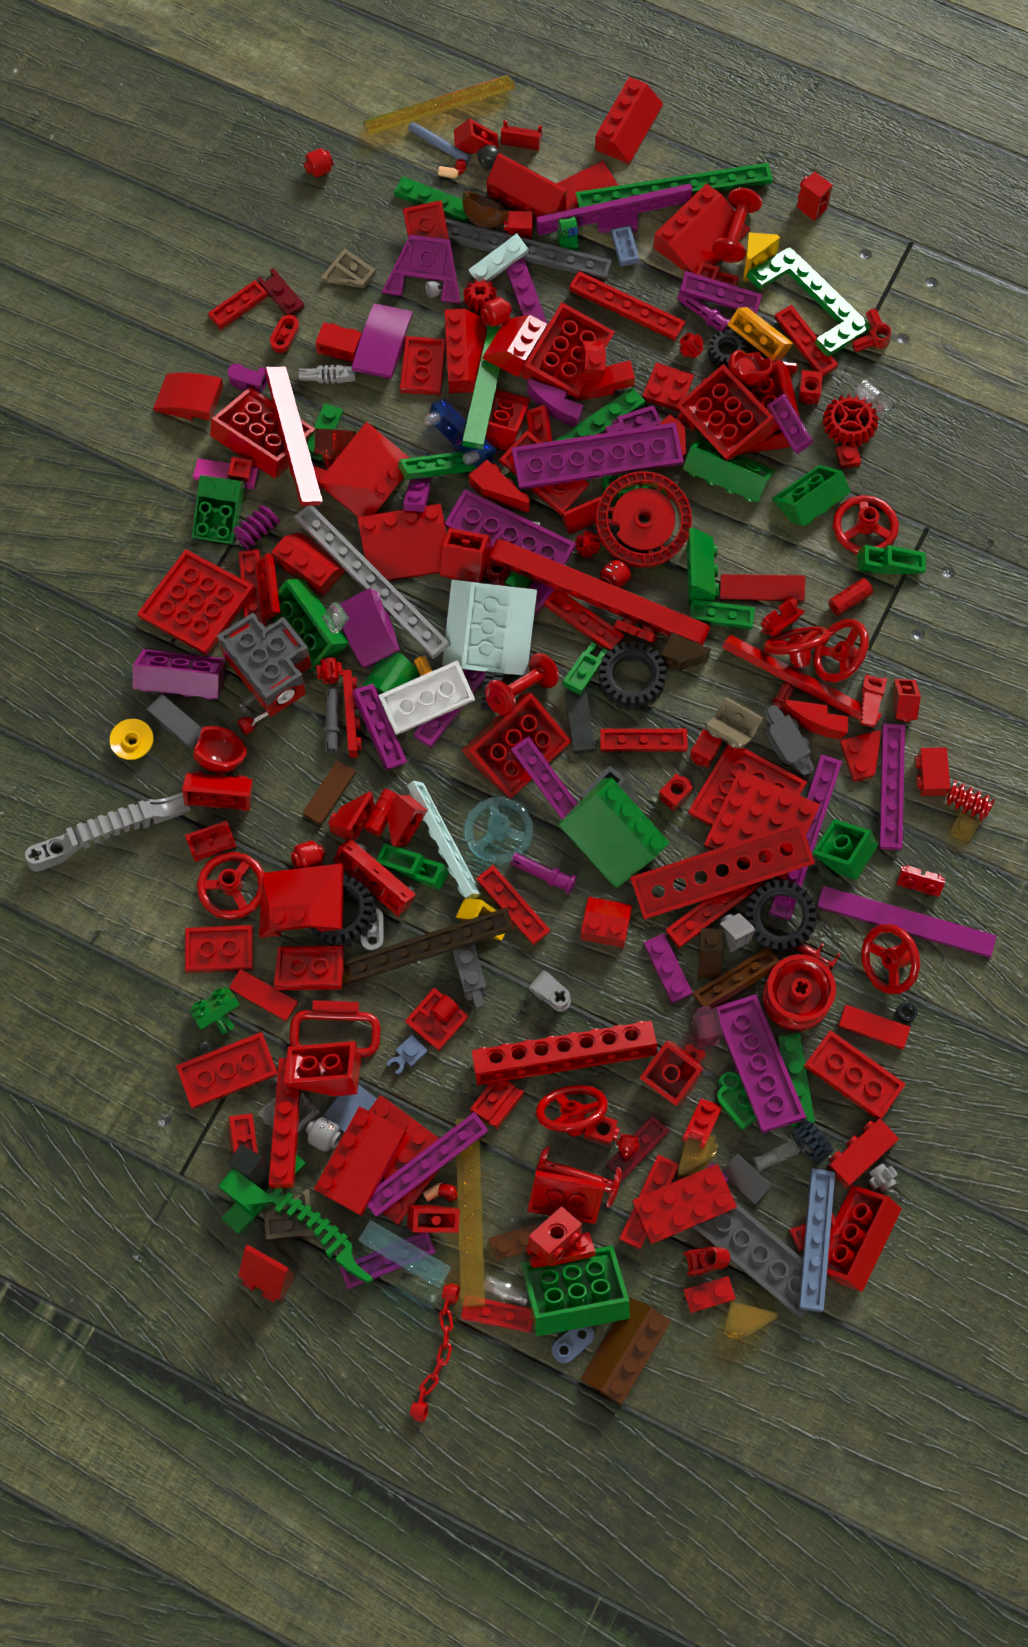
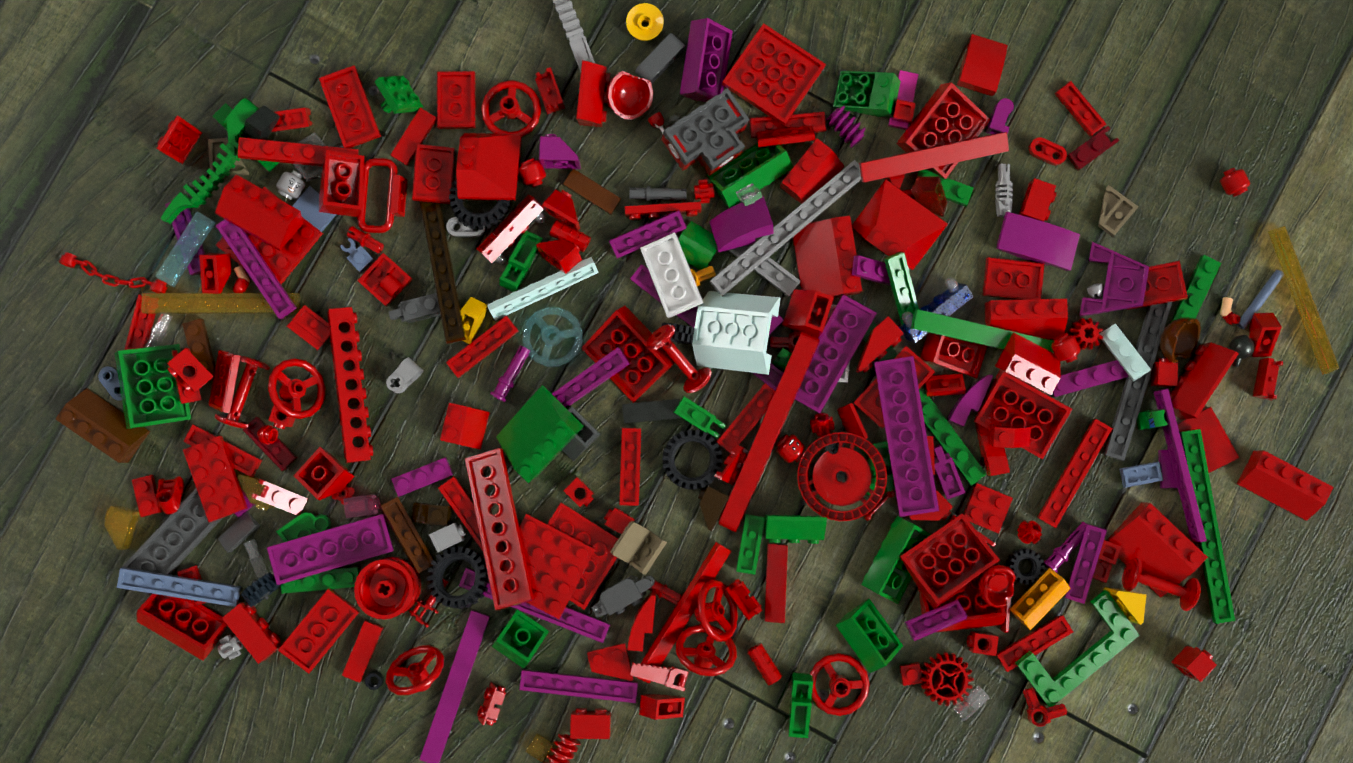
camera: 90 degrees right, 15 degrees up
none -> red axle [347,226,384,254]
none -> magenta slope [539,134,581,169]
none -> light grey plate [728,244,800,297]

